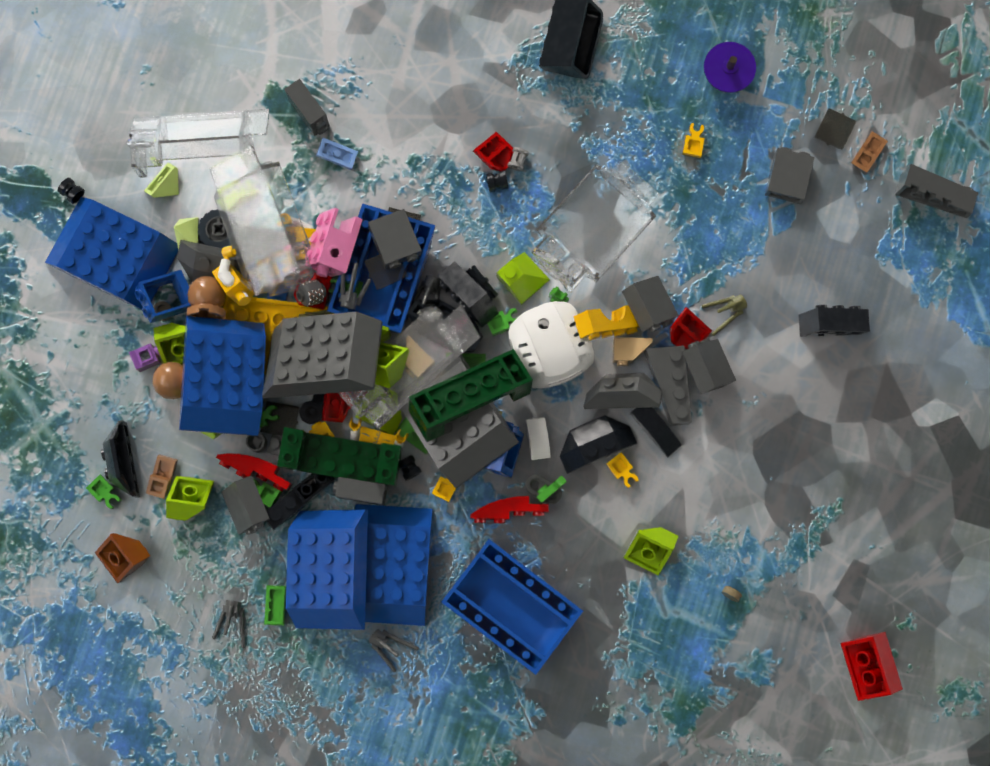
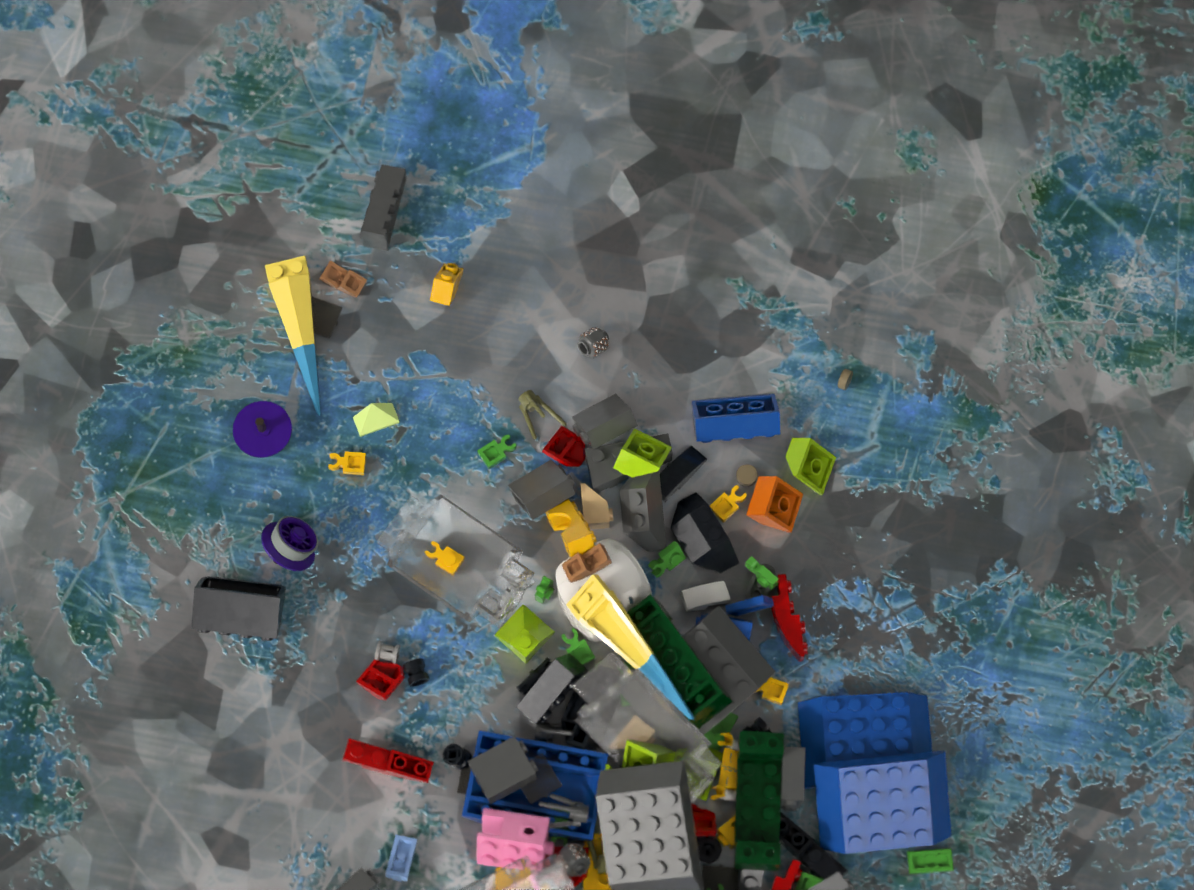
camera: 95 degrees left, 10 degrees down
dark grey plant [368,629,419,672] -> none
blue slope [441,539,583,675] -> none
dark grey brick [765,147,815,204] -> none
black wedge [799,305,870,337] -> none
red slope [840,632,903,701] -> none
none -> dark purple piece [261,516,318,571]
none -> light yellow plate [265,256,321,416]
none -> red slope [342,738,434,783]
none -> yellowish green slope [353,403,400,437]
none -> yellow plate [425,541,465,576]
none -> yellow slope [430,263,464,306]
none -> black wheel [443,744,472,770]
none -> bright green plate [477,434,517,470]
none -> medium nougat slope [561,543,612,583]
none -> light yellow plate [566,574,695,720]
none -> dark grey head [578,327,609,358]
none -> lime slope [613,428,672,478]
none -> bright green plate [648,541,686,578]
none -> blue slope [691,394,781,443]
none -> blue tile [725,595,774,617]
none -> dark tan tile [736,464,758,487]
none -> orange slope [746,476,803,533]

